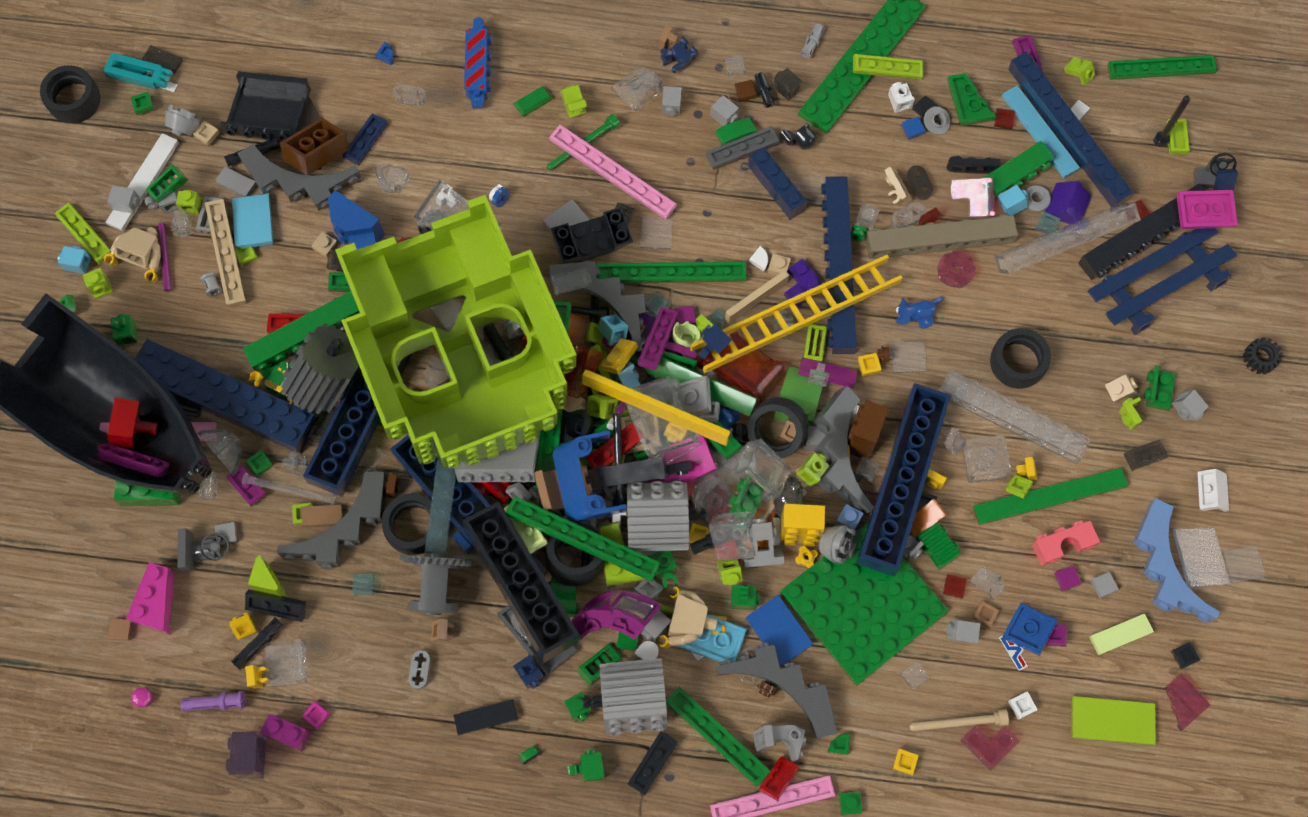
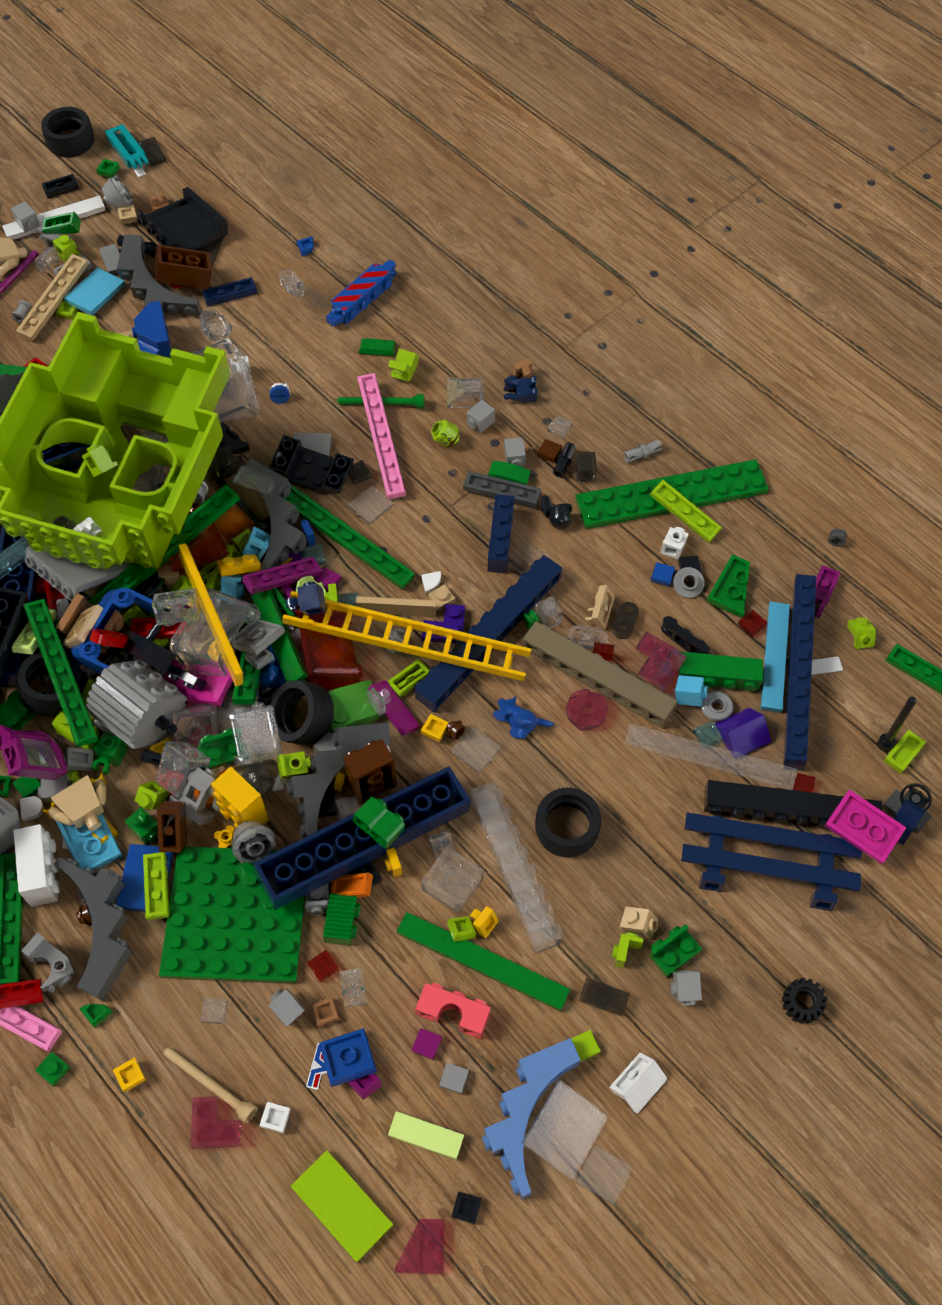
camera: 40 degrees right, 10 degrees down
medium blue brick [835,504,864,531] -> none
none -> white brick [13,824,60,907]
none -> black tile [42,174,79,199]
none -> clear smoke plate [53,516,76,529]
none -> tan tile [62,604,104,649]
none -> white tile [73,517,104,537]
none -> lime brick [82,443,118,477]
none -> red beam [90,628,128,648]
none -> lime tile [143,852,170,920]
none -> medium nougat tile [148,192,169,211]
none -> clear brick [152,588,201,626]
none -> reddish brown brick [157,801,187,852]
none -> blue tile [300,519,316,547]
none -> green brick [353,797,405,849]
none -> lime head [431,419,460,447]
none -> lime tile [571,1030,601,1062]
none -> dark grey bush [828,529,847,547]

